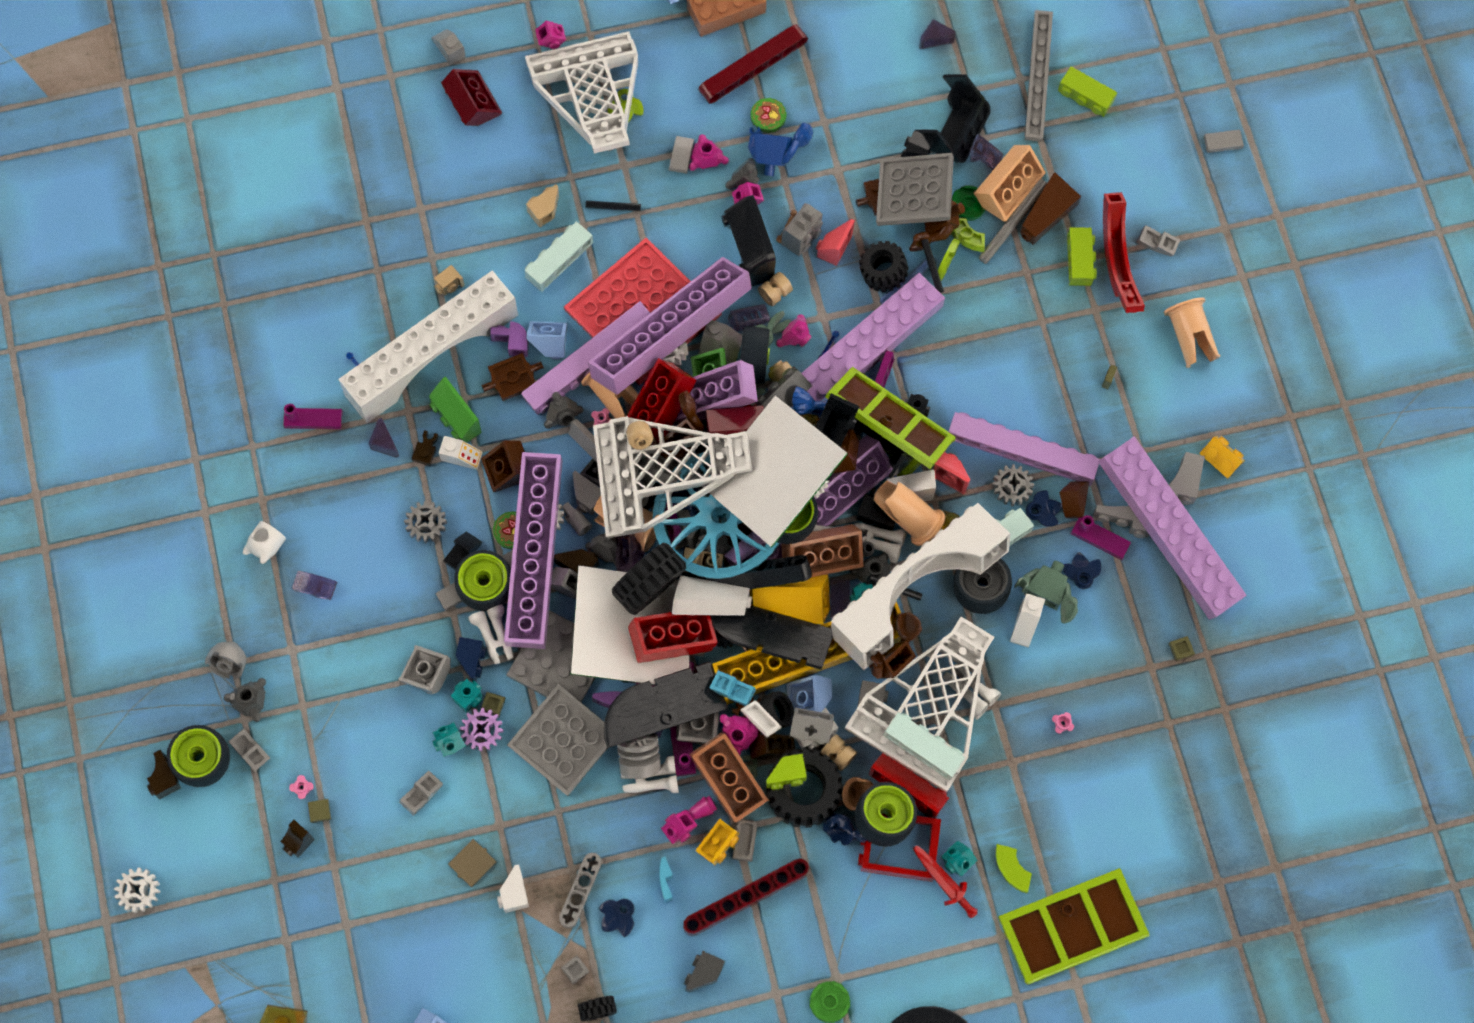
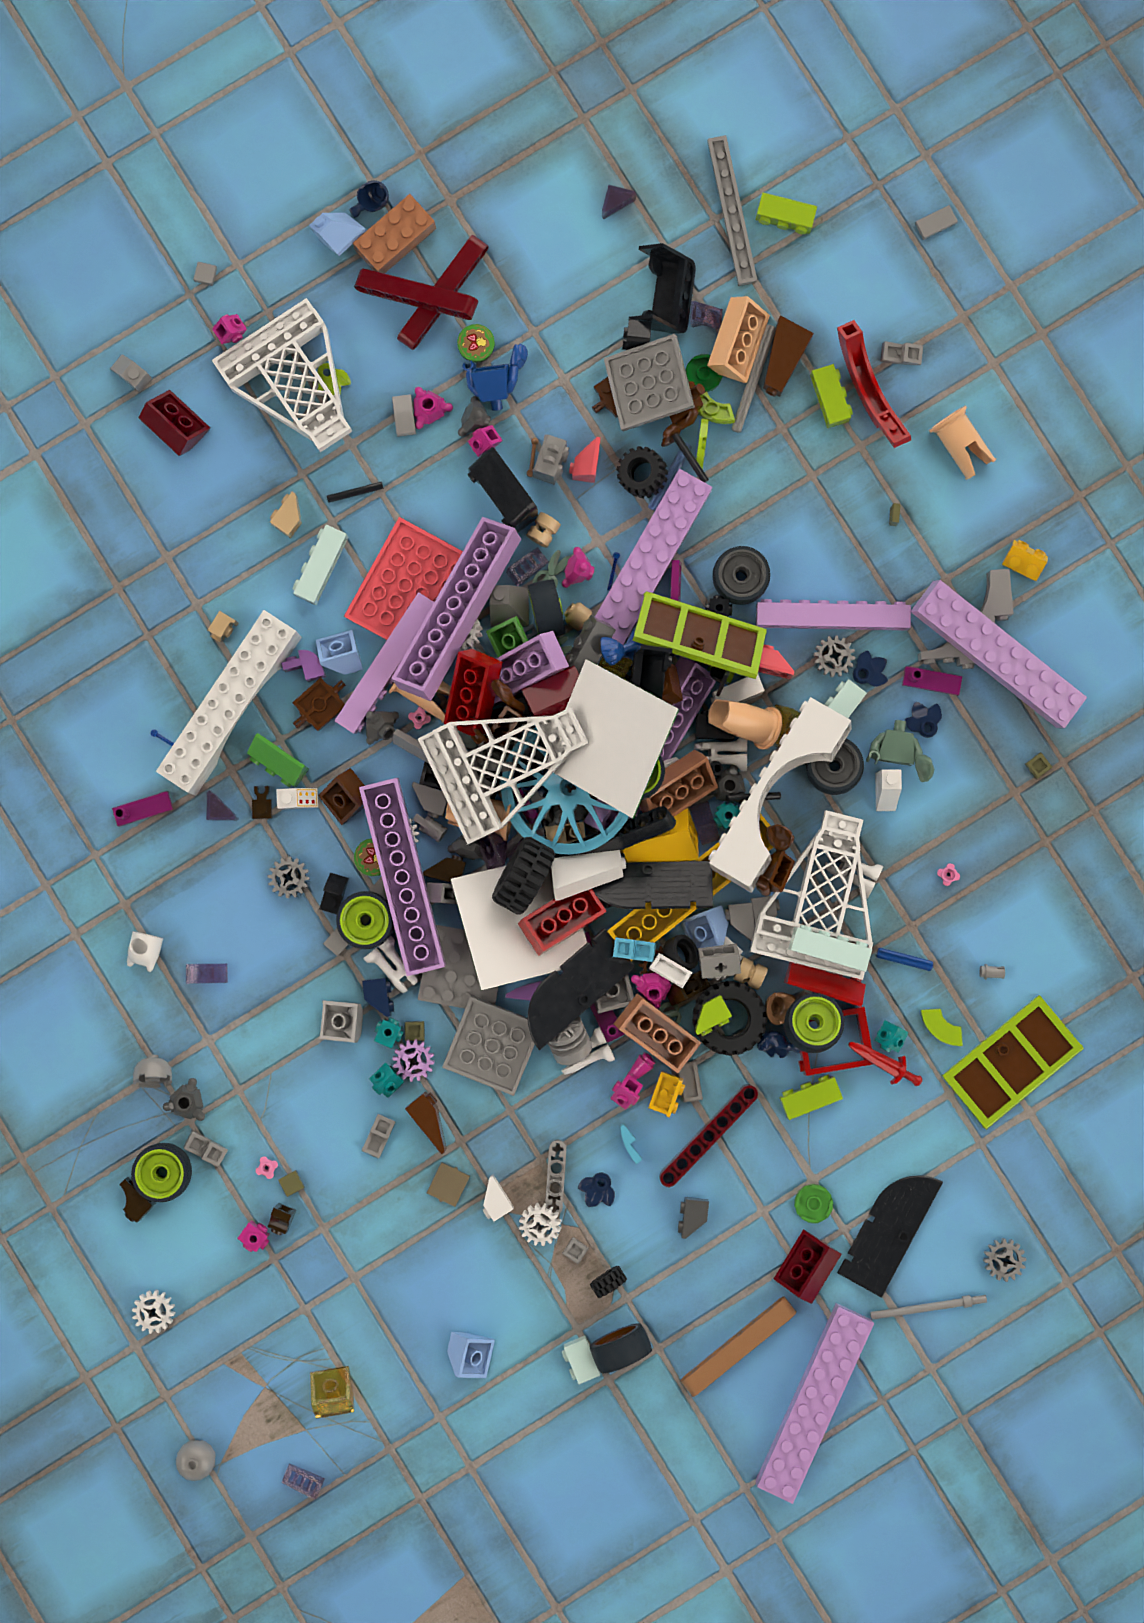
camera: 15 degrees left, 15 degrees up
tan head [626,421,653,450] -> none
reddish brown slope [1059,481,1089,518] -> none
none -> dark pink brick [237,1220,270,1252]
none -> dark red beam [354,268,479,320]
none -> reddish brown slope [405,1091,447,1154]
none -> white gear [519,1203,561,1246]
none -> dark grey wheel [713,546,770,605]
none -> light grey slope [725,903,755,941]
none -> lime brick [779,1074,843,1120]
none -> blue axle [876,948,933,971]
none -> light grey pin [979,964,1005,980]

